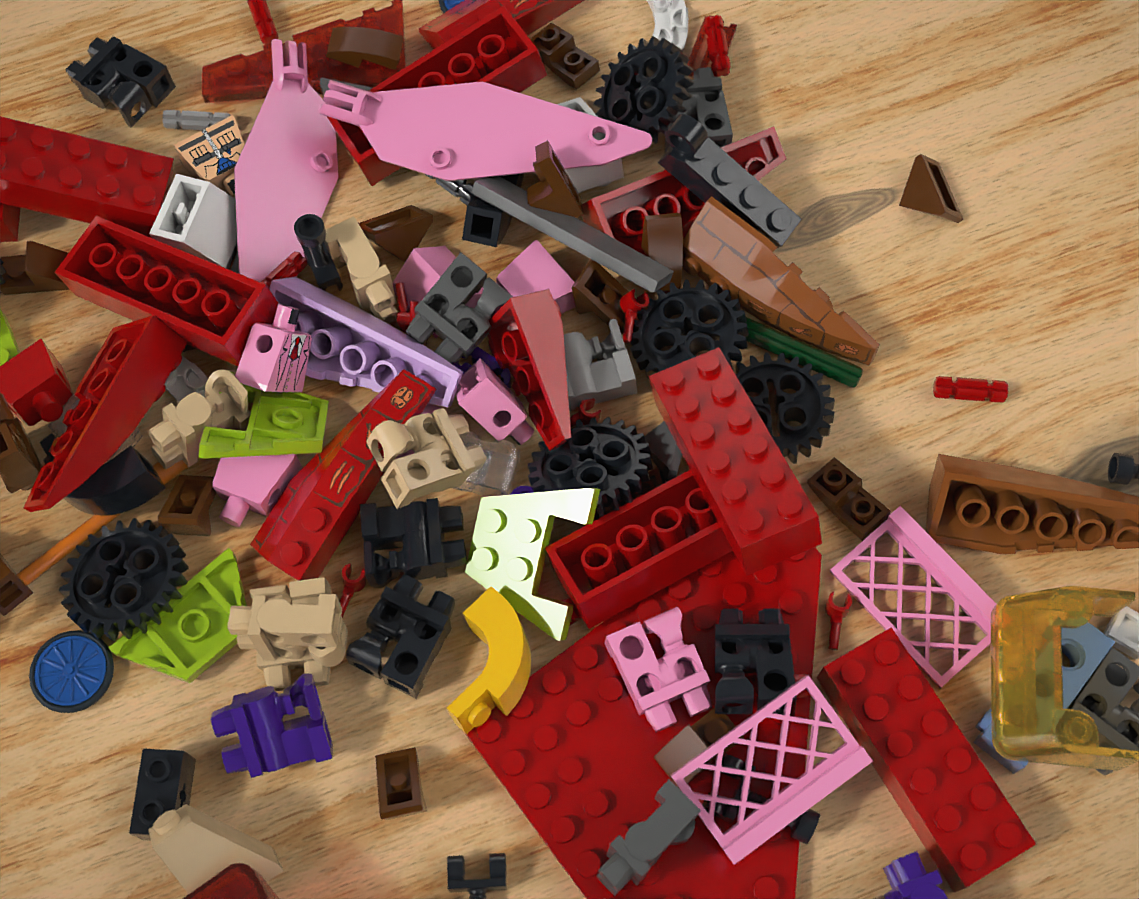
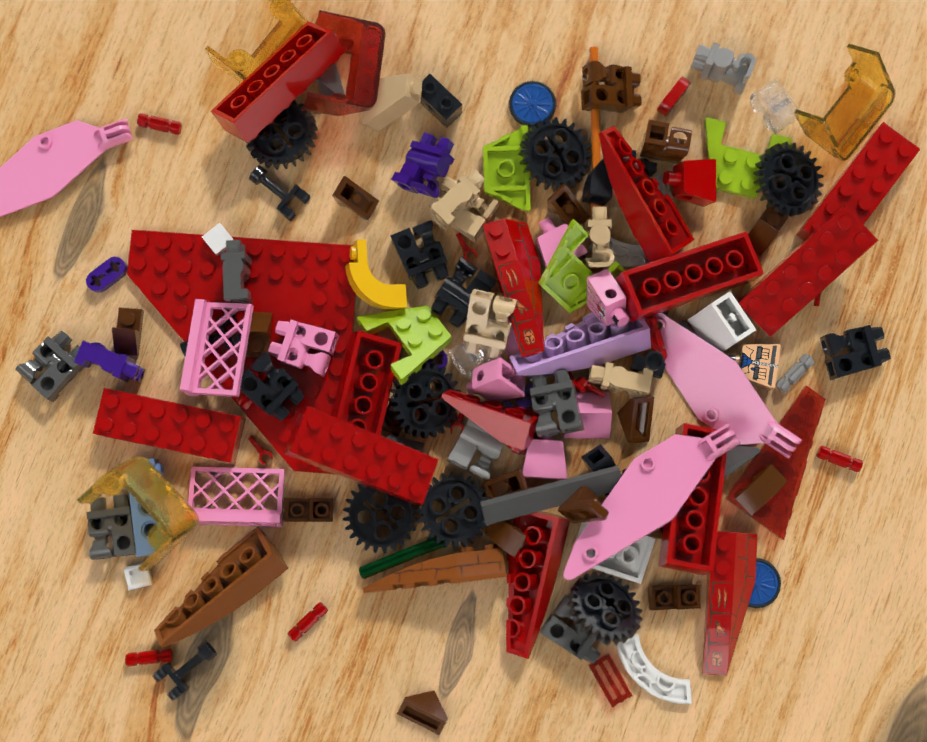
camera: 130 degrees right, 15 degrees up
red hand [620,289,649,343] -> none
hinge [658,114,801,248] -> none
red axle [704,14,731,77] -> none

